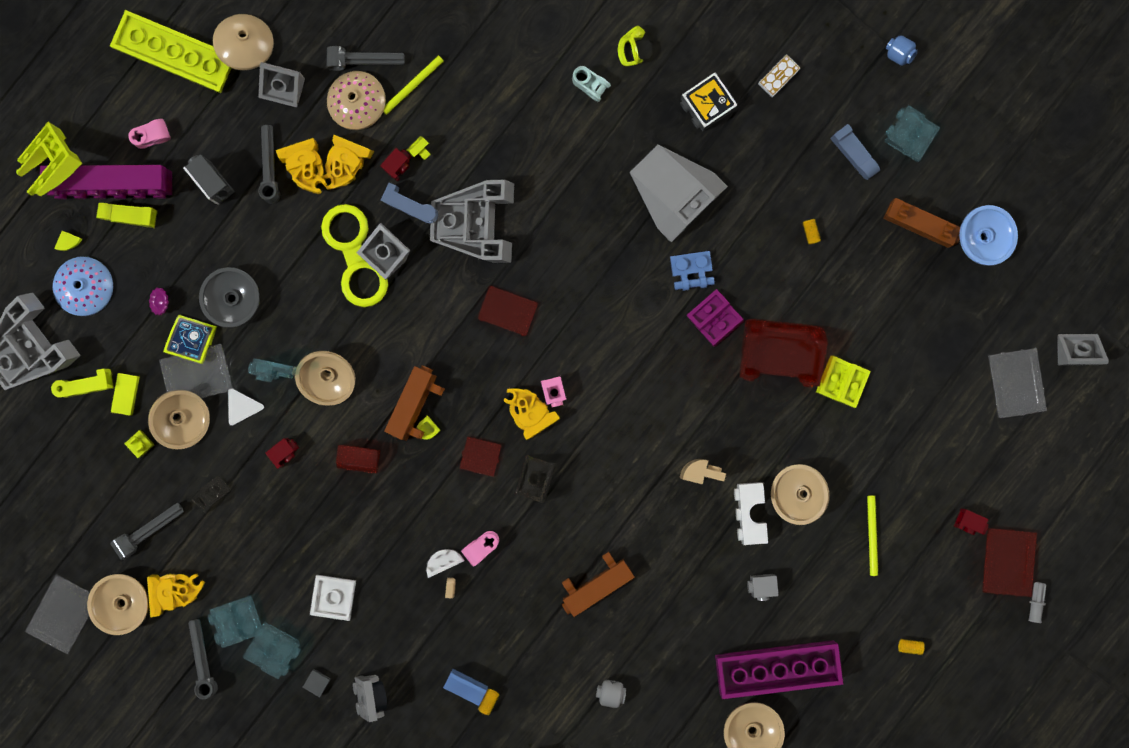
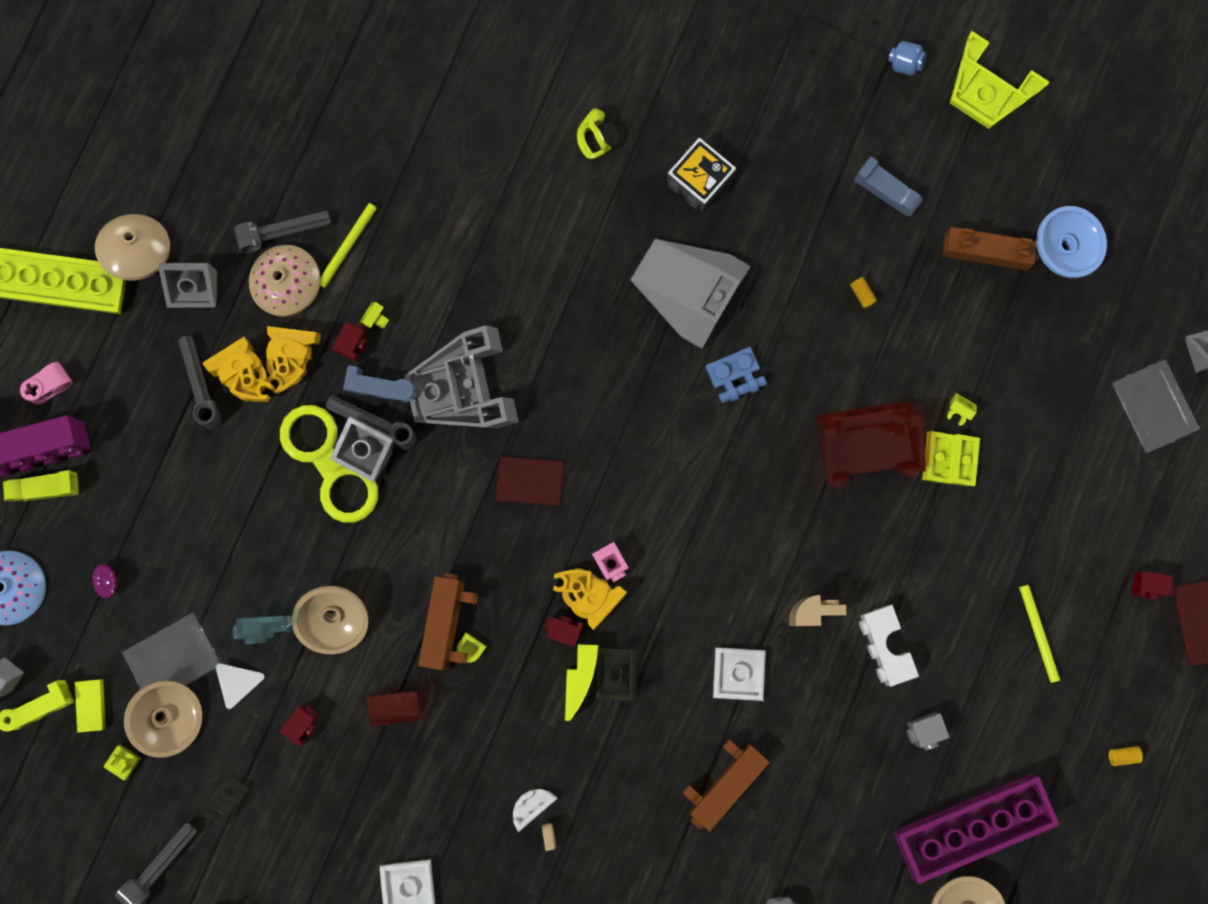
camera: 20 degrees left, 5 degrees down
slope [163,315,217,364] -> none
dark grey piece [184,154,235,205] -> none
dark grey dish [199,267,260,328] -> none
clear red piece [460,437,501,477] -> none
bright pink piece [461,531,499,567] -> none
light aqua piece [572,66,611,102] -> none
magenta slope [687,289,744,347] -> none
tile [758,54,800,97] -> none
tan dish [771,464,829,525] -> none
clear light blue plate [884,105,940,162] -> none
none -> dark grey axle [326,396,416,450]
none -> dark red brick [544,615,583,647]
none -> neon yellow slope [565,644,598,721]
none -> white tile [713,648,766,701]
none -> neon yellow tile [947,393,977,426]
none -> neon yellow wing [950,31,1049,129]

